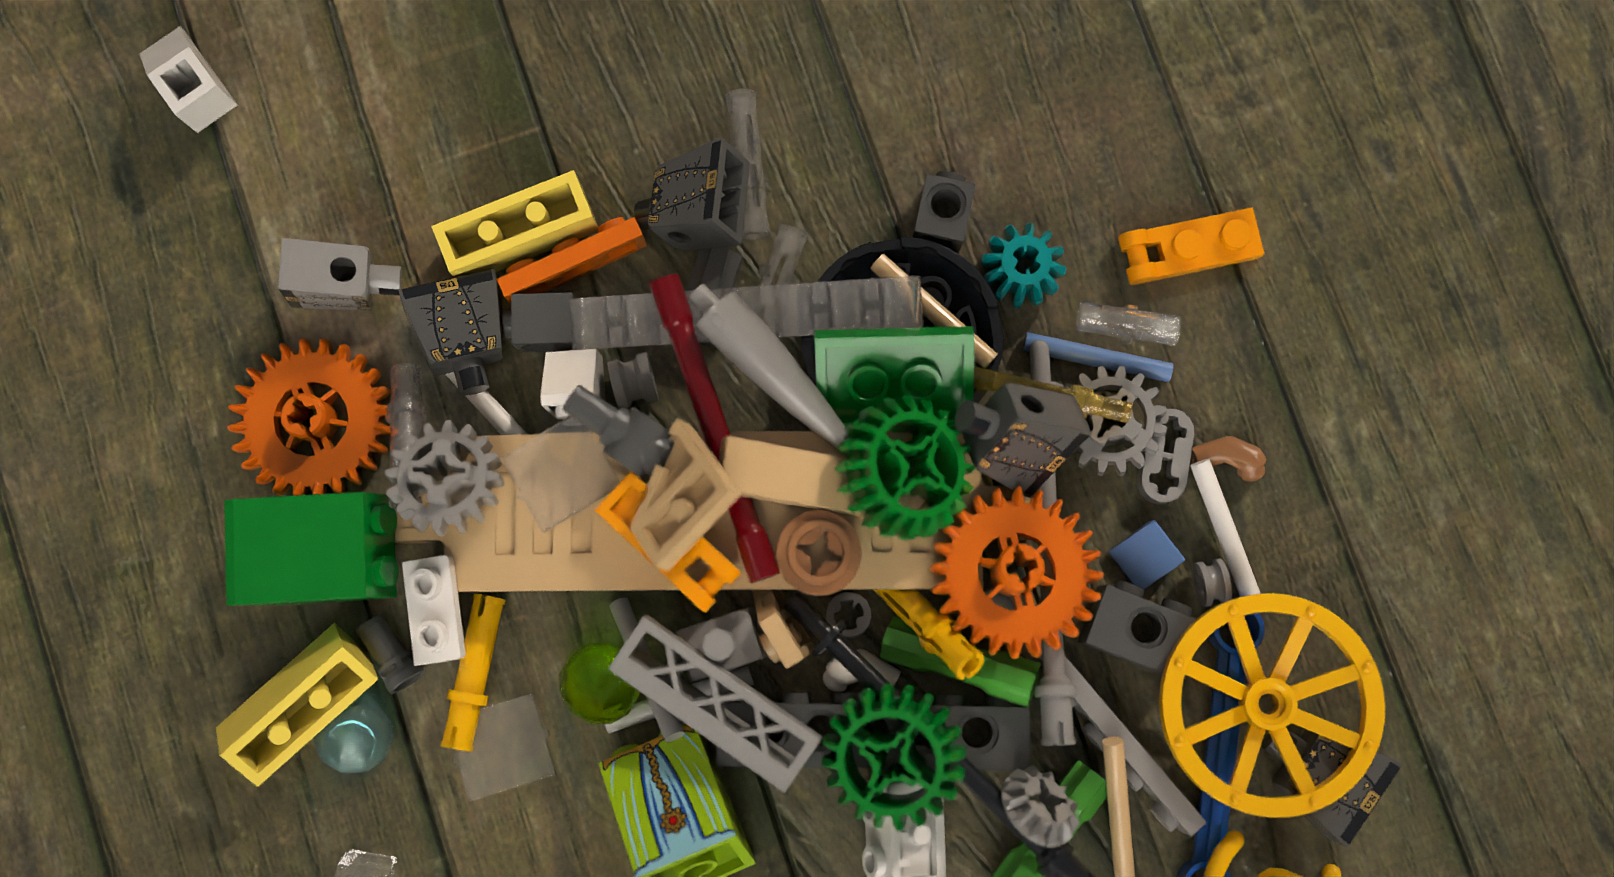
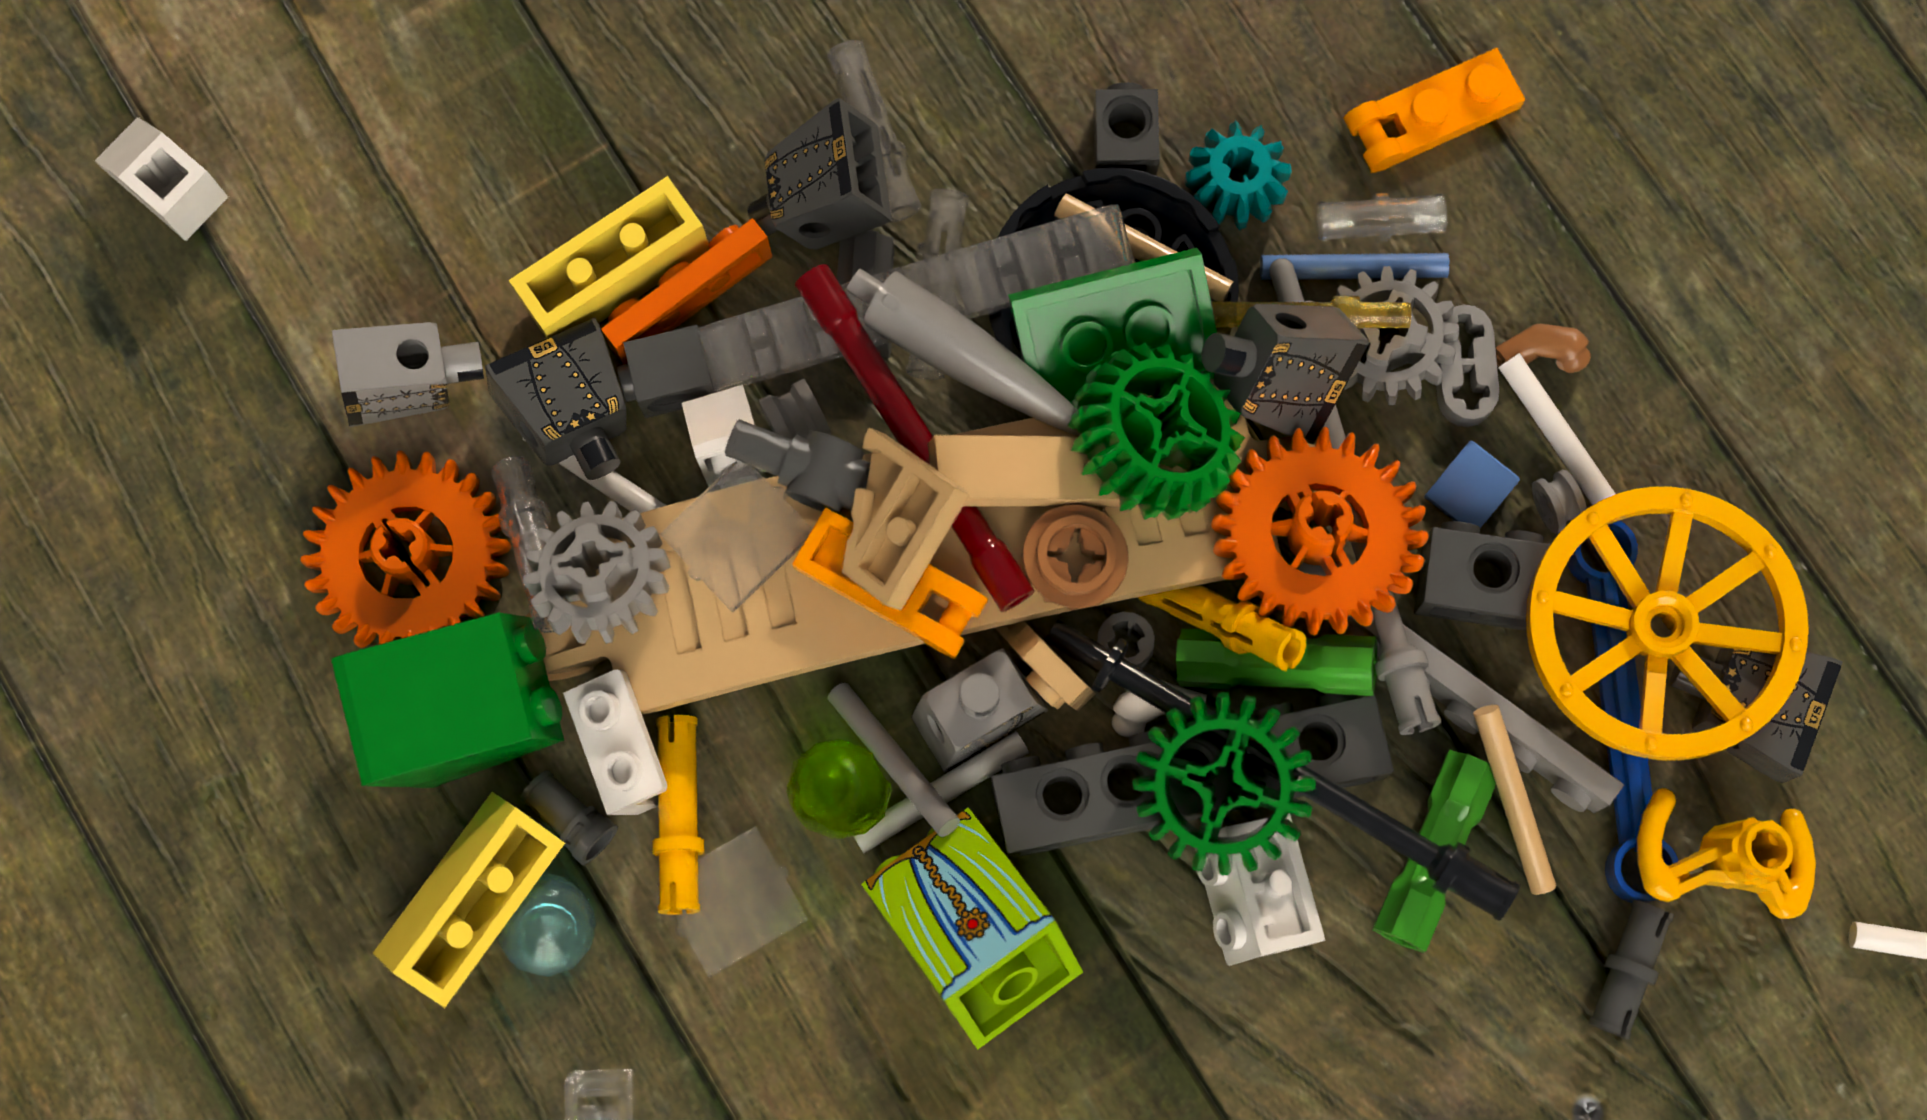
camera: 10 degrees left, 5 degrees down
light grey fence [608,614,822,793] -> none
light grey gear [1002,765,1080,847] -> none

